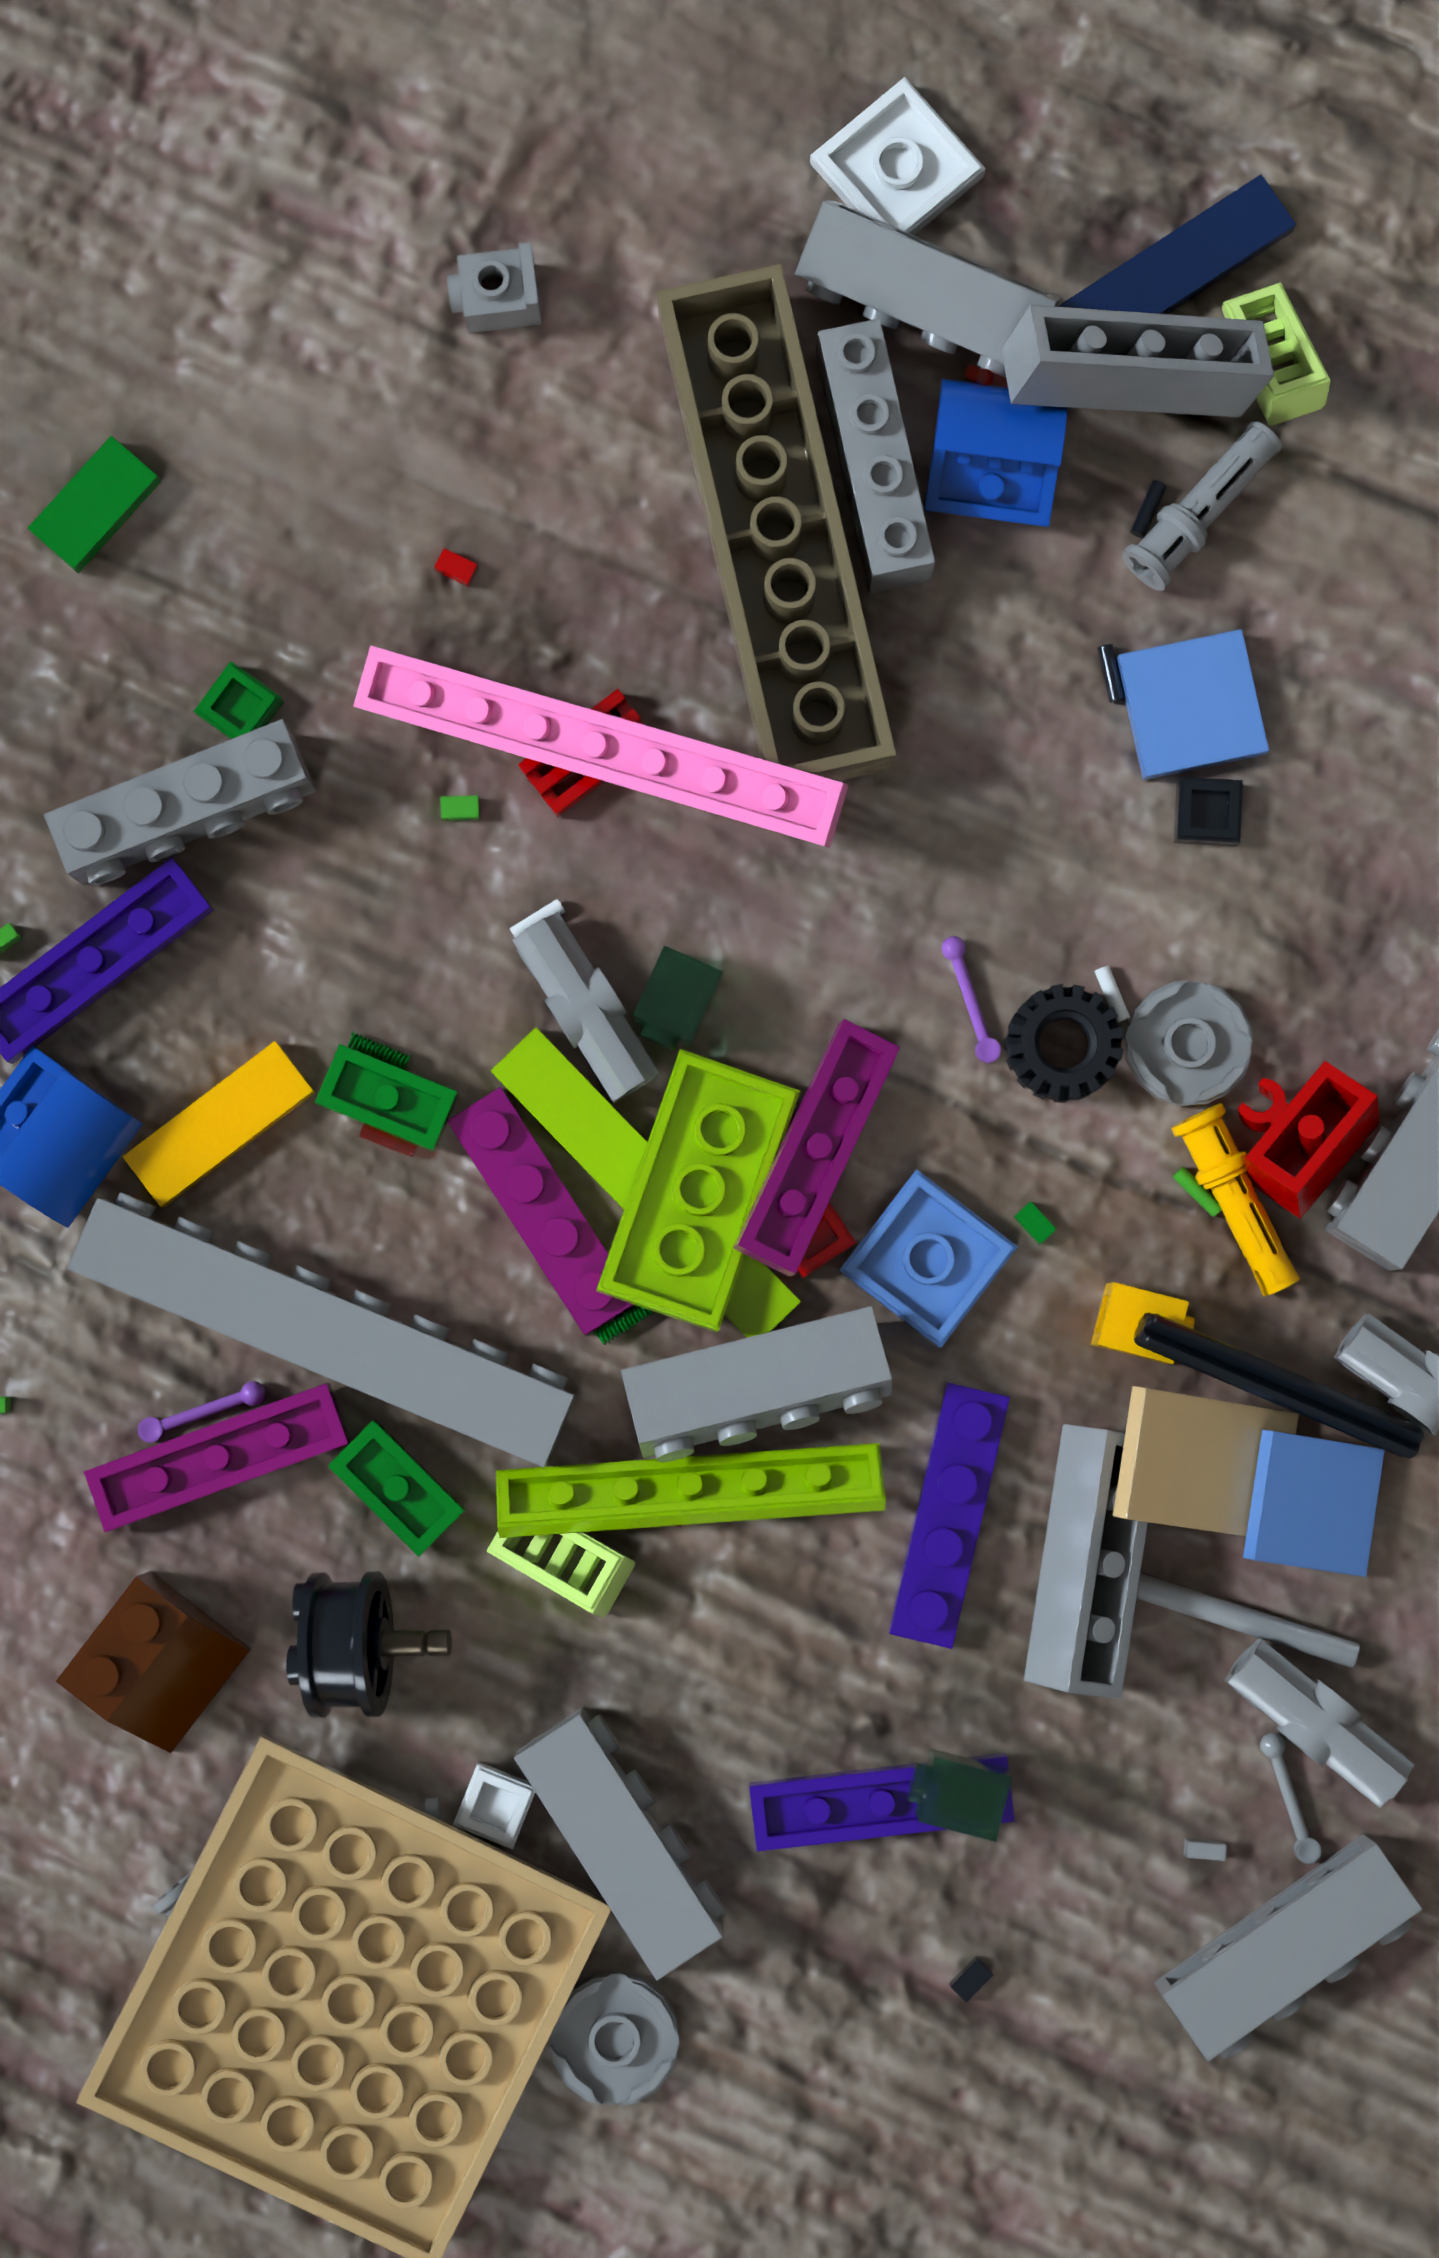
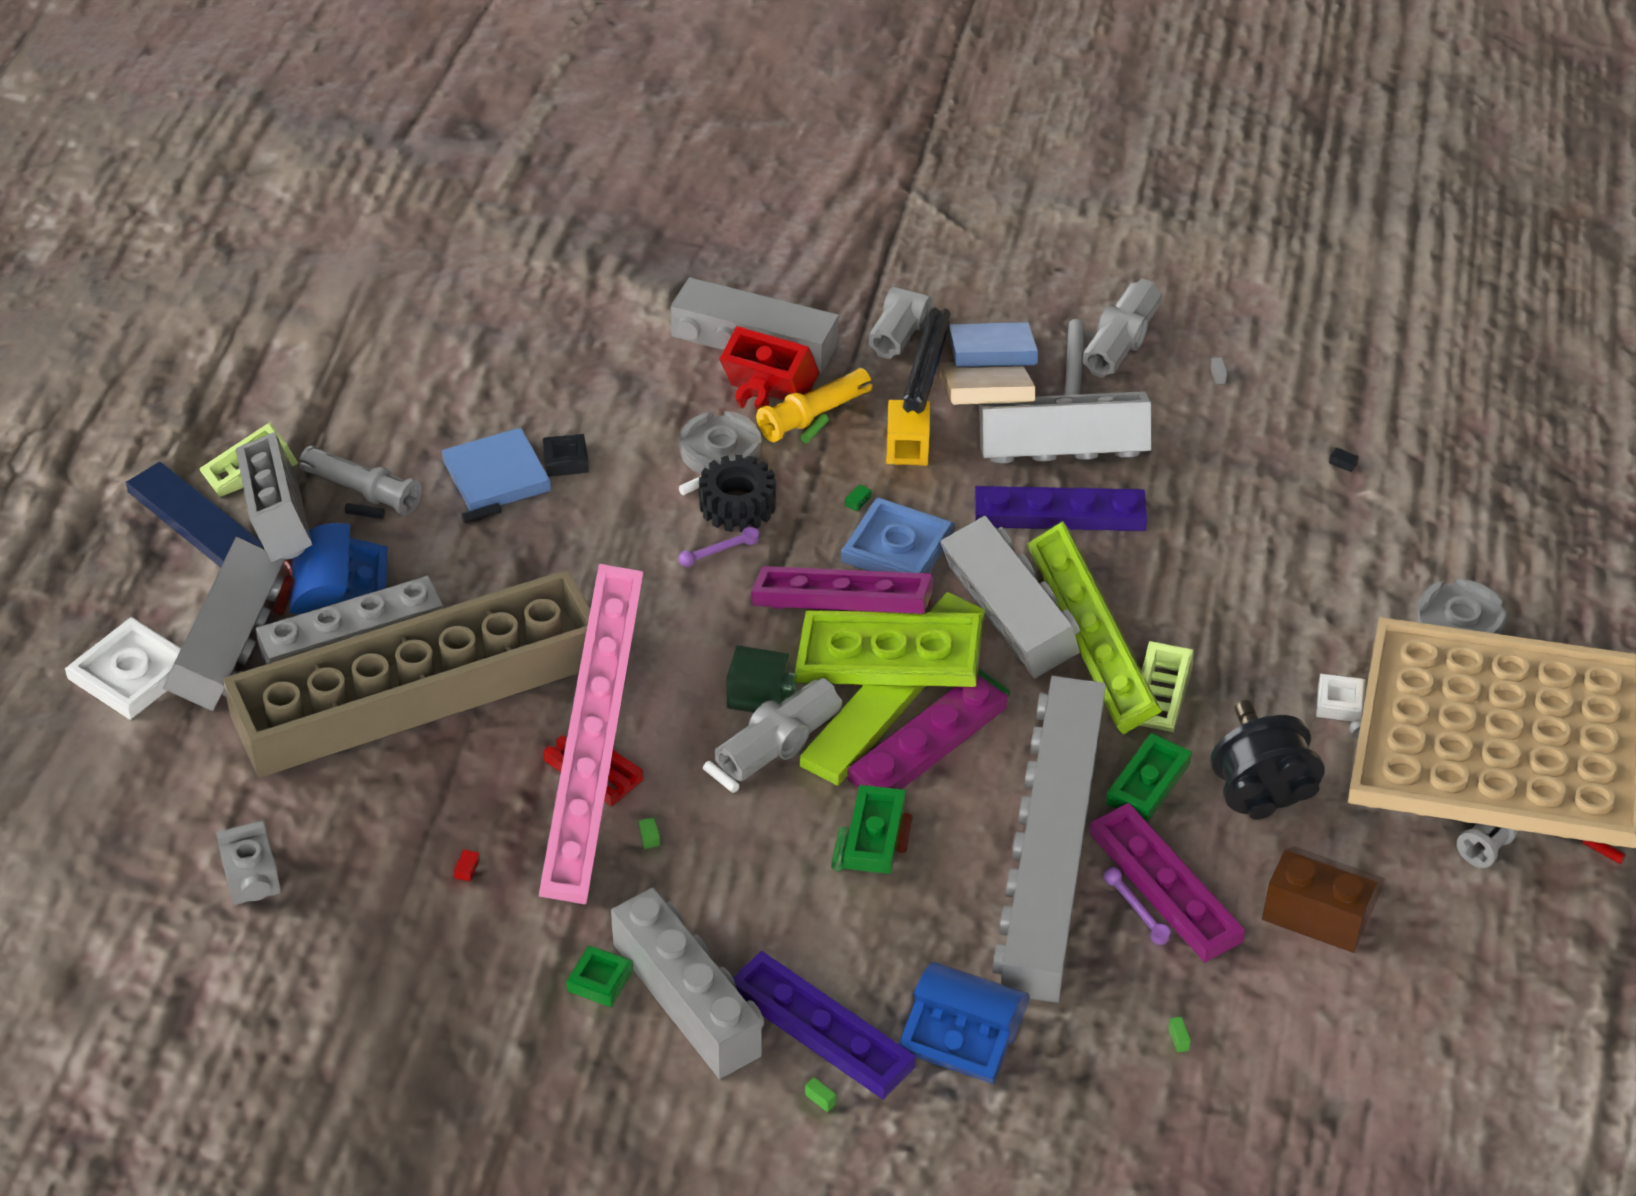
camera: 105 degrees left, 40 degrees down
green tile [27,436,161,574] -> none
yellow tile [122,1041,316,1208] -> none
light grey brick [514,1707,726,1981] -> none
dark purple plate [749,1753,1015,1852] -> none
clear green brick [907,1748,1012,1842] -> none
light grey brick [1153,1834,1422,2062] -> none
light grey hinge [1260,1733,1321,1864] -> none

